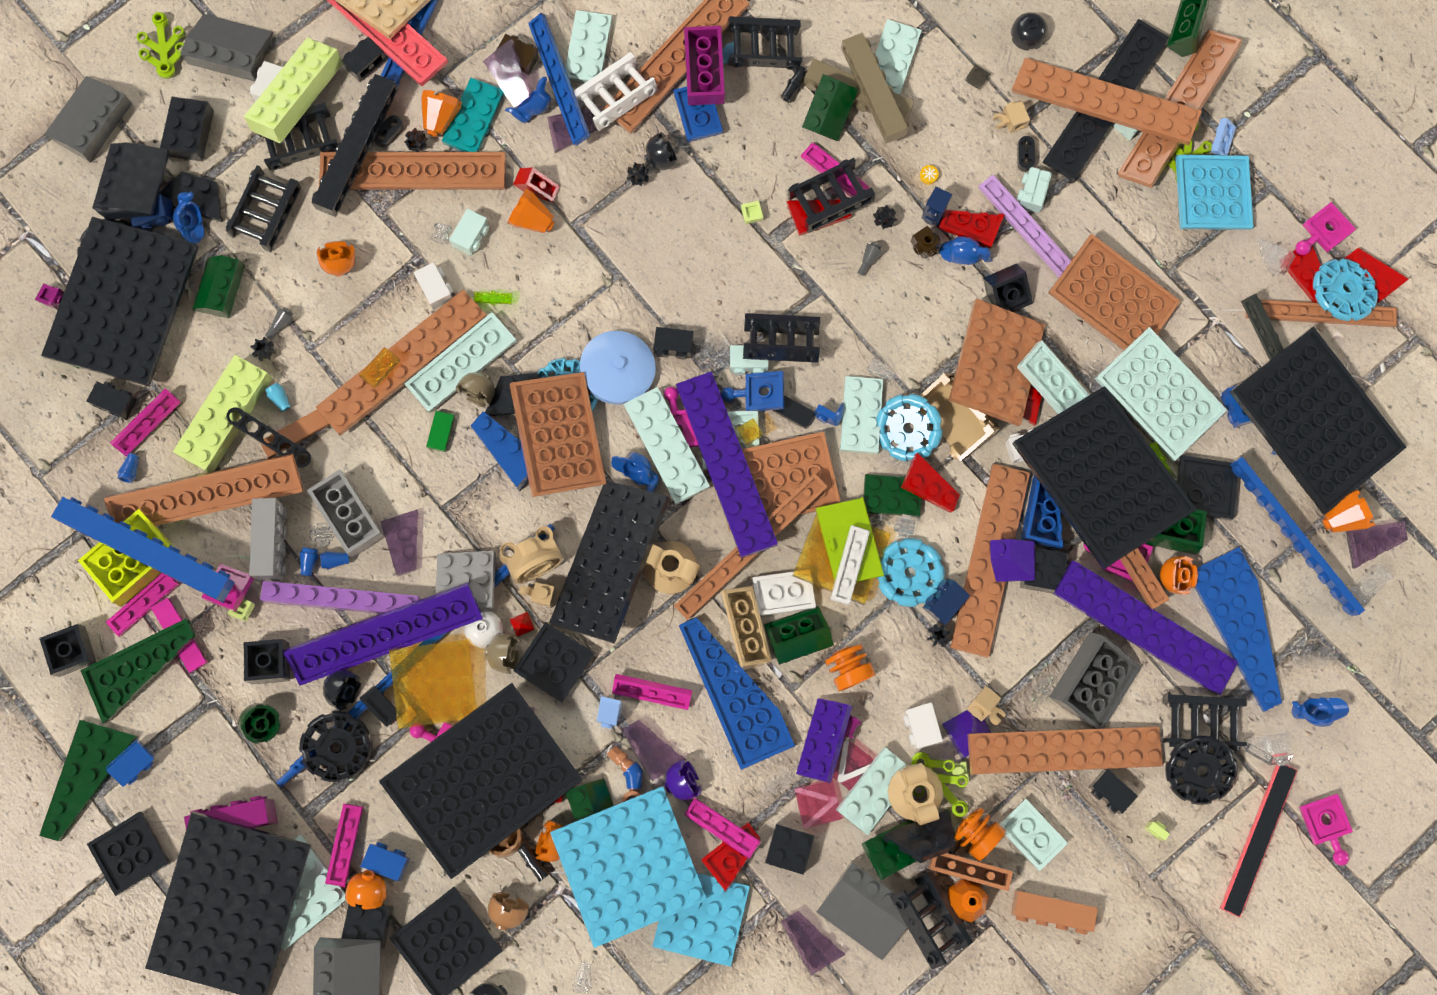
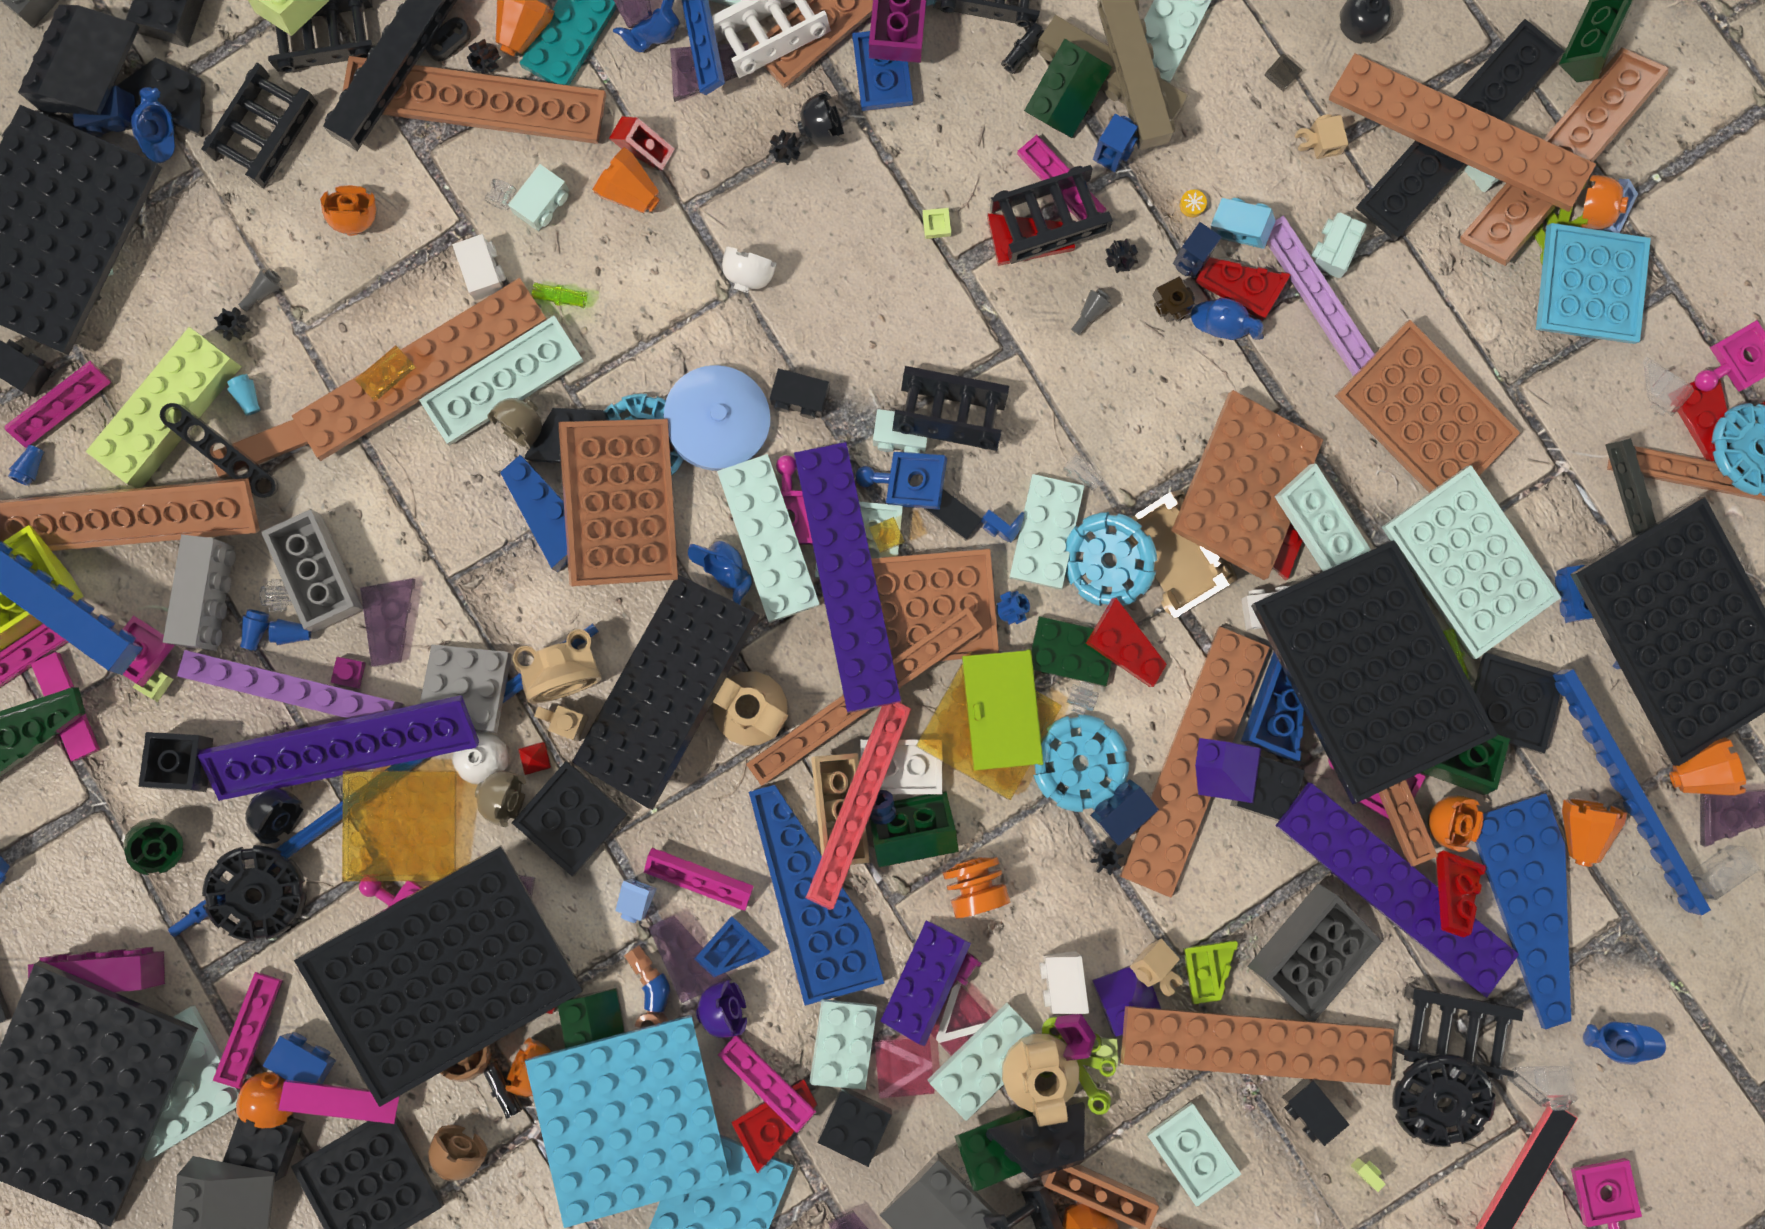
camera: 10 degrees right, 5 degrees up
dark green slope [192,255,245,319] -> none
black tile [359,685,401,727] -> none
green tile [426,411,455,452] -> none
white tile [830,525,870,605] -> none
orange wheel [954,807,1006,862] -> none
black slope [983,264,1033,312] -> none
black beam [1017,136,1035,172] -> none
none -> dark pink tile [279,1080,400,1124]
none -> magenta plate [330,657,366,689]
none -> blue wing [694,916,770,977]
none -> white cylinder [722,247,777,293]
none -> coral tile [806,703,911,910]
none -> light aqua plate [810,999,877,1090]
none -> dark blue wheel [870,790,896,825]
none -> blue gear [997,591,1030,625]
none -> magenta bracket [1054,1014,1096,1061]
none -> blue brick [1093,114,1138,172]
none -> lime wing [1183,940,1238,1004]
none -> medium azure brick [1211,198,1276,249]
none -> red wing [1436,850,1486,938]
none -> orange cone [1562,799,1627,867]
none -> orange cylinder [1582,175,1629,230]

